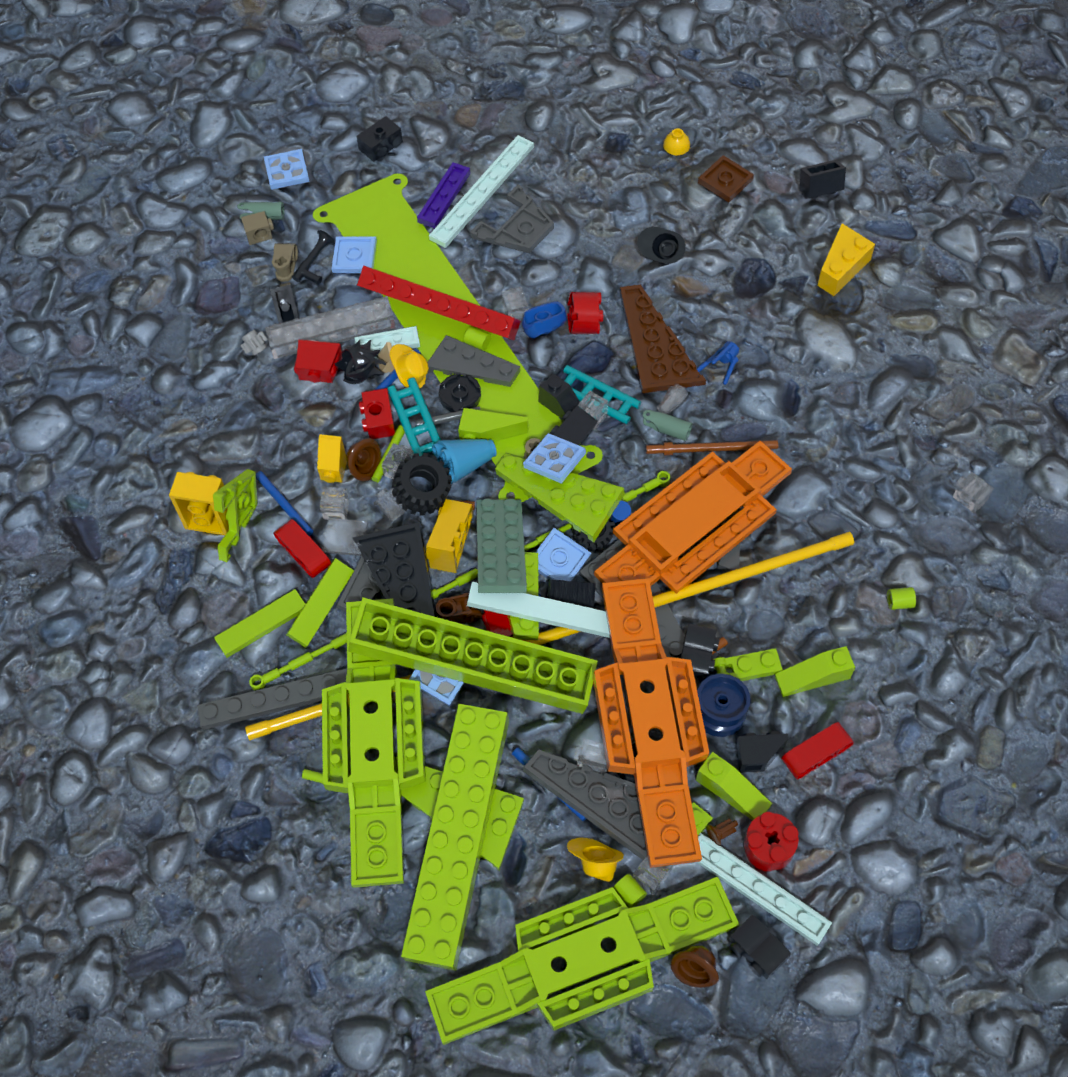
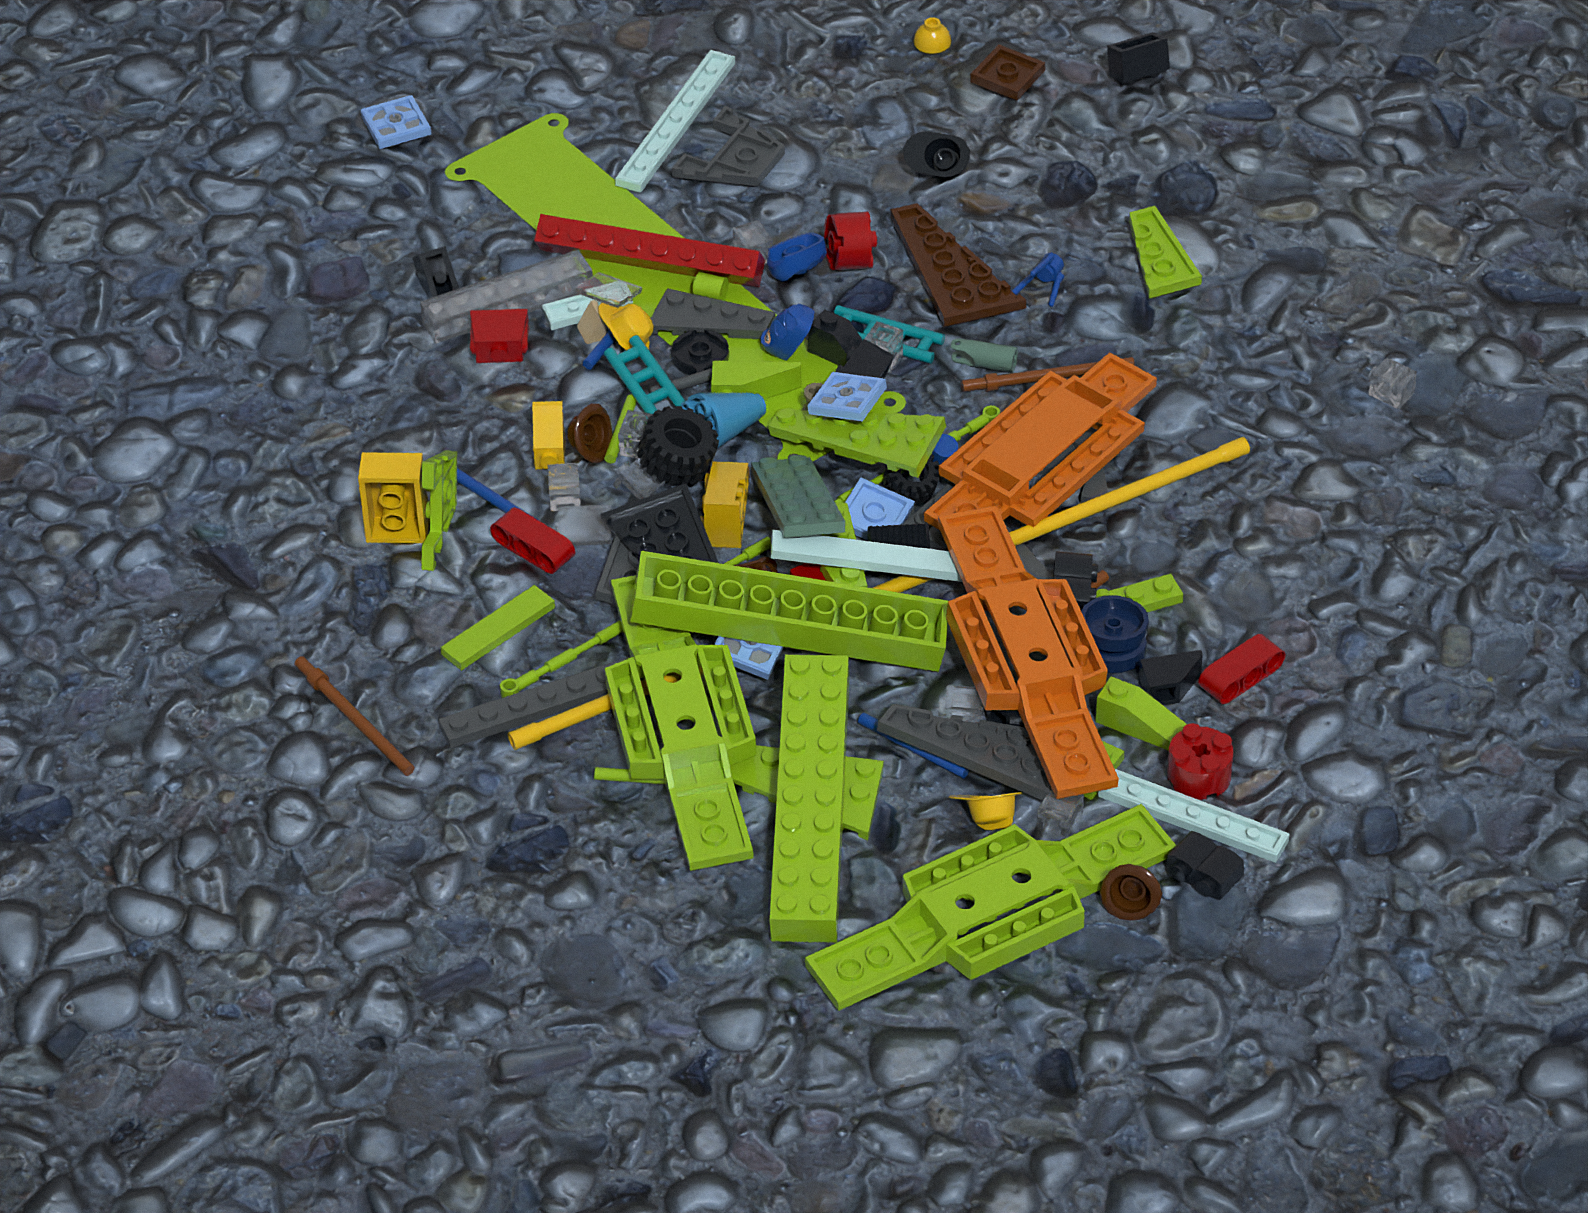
camera: 10 degrees left, 15 degrees down
sand green piece [237,202,285,220] -> none
light grey gear [240,329,268,355] -> none
dark tan brick [241,211,274,245] -> none
dark tan piece [272,243,298,282] -> none
lime tile [286,558,354,647] -> none
black piece [292,230,335,285] -> none
light blue tile [331,237,377,273] -> none
black hair [334,340,386,385] -> none
black brick [356,116,403,162] -> none
red brick [359,388,395,439] -> none
dark purple plate [417,162,471,228] -> none
lime piece [613,873,647,908] -> none
clear cone [657,384,688,414] -> none
reddish brown piece [706,818,738,846] -> none
lime slope [774,646,855,697] -> none
yellow wedge [817,223,875,296] -> none
lime piece [887,587,916,610] -> none
none -> dark orange bar [295,656,415,776]
none -> clear piece [574,272,642,308]
none -> blue piece [761,303,815,361]
none -> lime wing [1129,206,1202,299]

